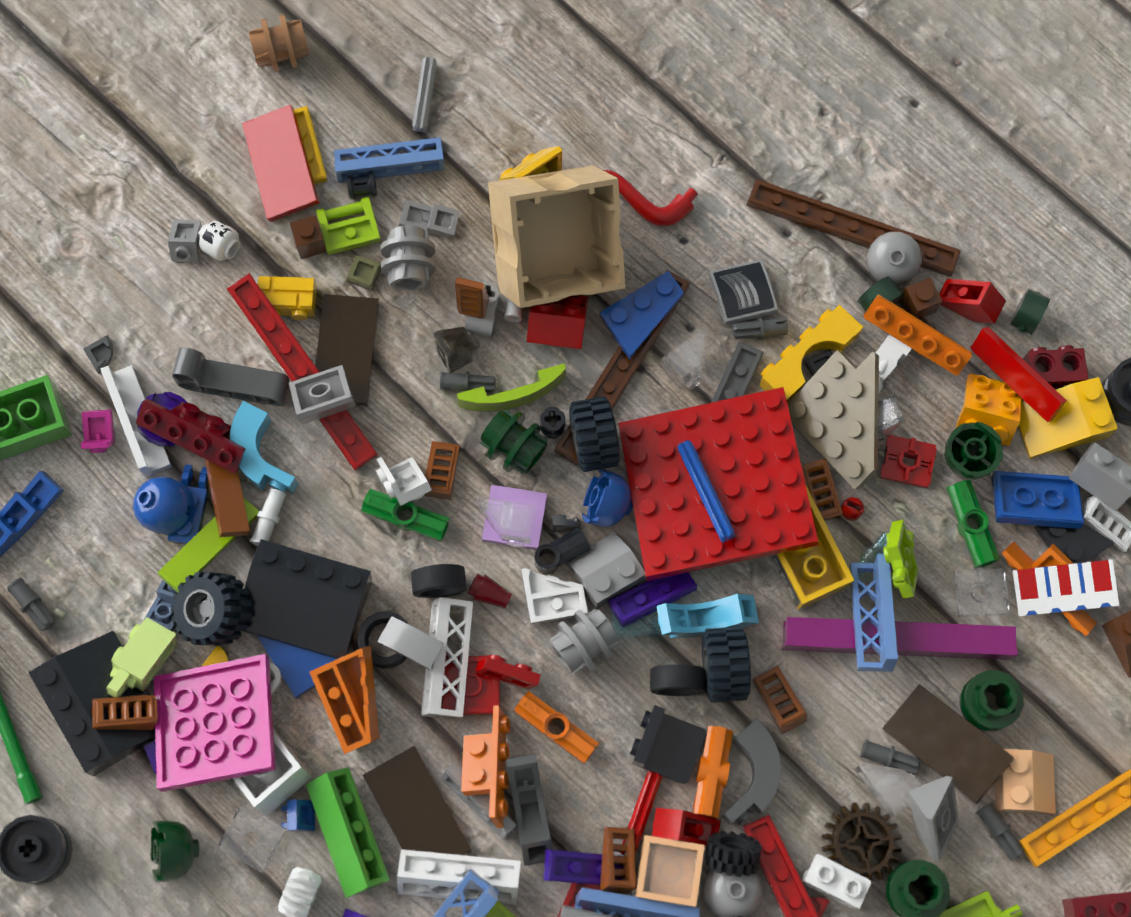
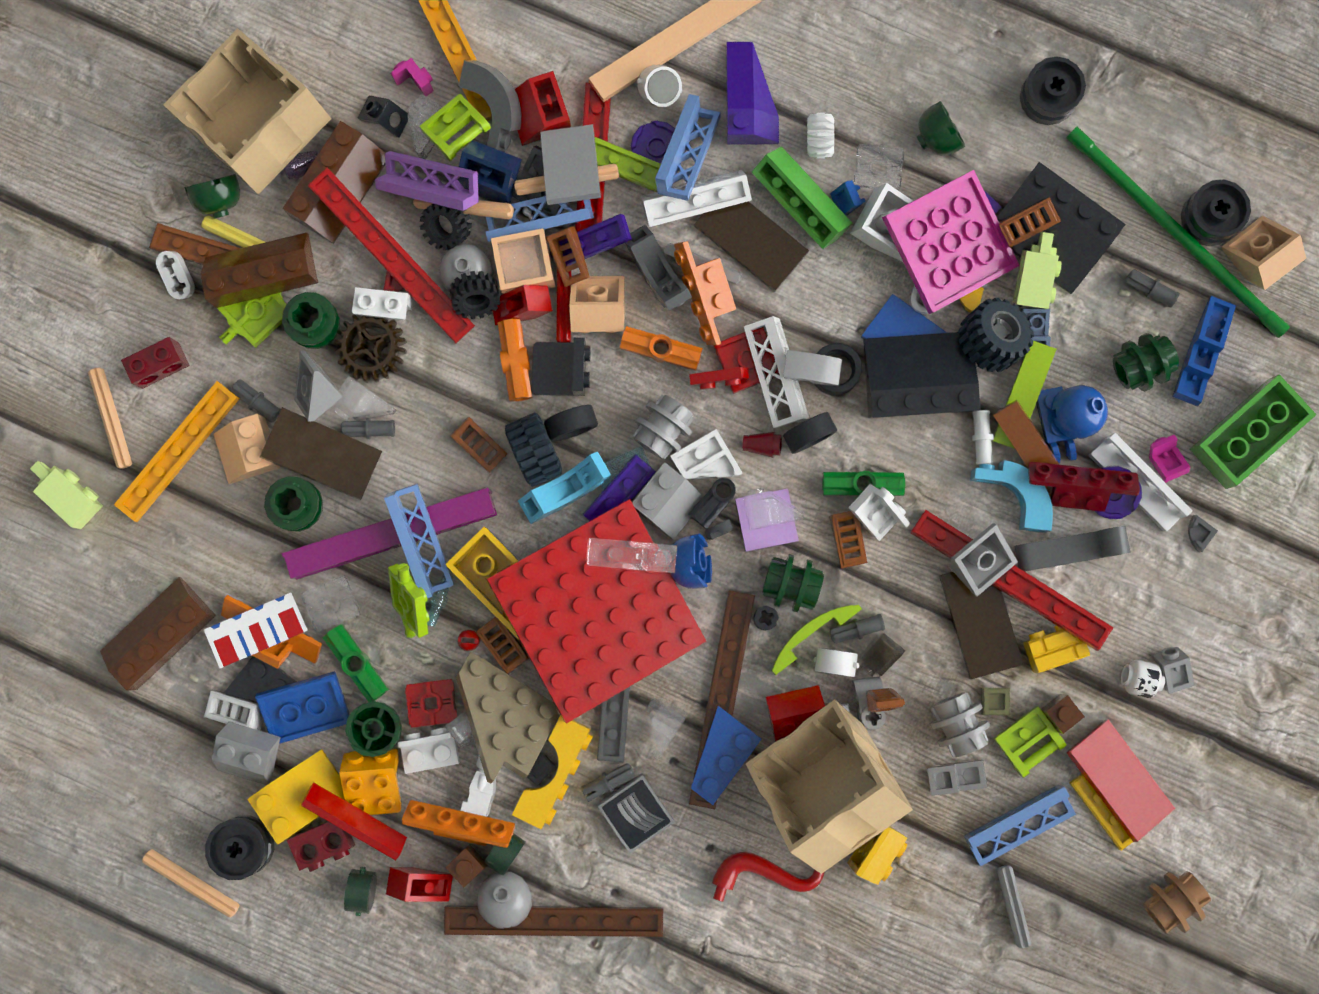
camera: 170 degrees right, 10 degrees up
orange wedge [309,646,379,754] -> none
black bush [347,172,377,200] -> none
black wheel [569,396,620,472] -> none
blue axle [678,440,735,542] -> none
dark grey arch [722,718,781,825] -> none
none -> white bracket [397,727,460,774]
none -> light nougat slope [569,276,625,333]
none -> clear slope [587,538,677,573]
none -> white piece [813,648,859,677]
none -> dark green piece [1112,333,1179,392]

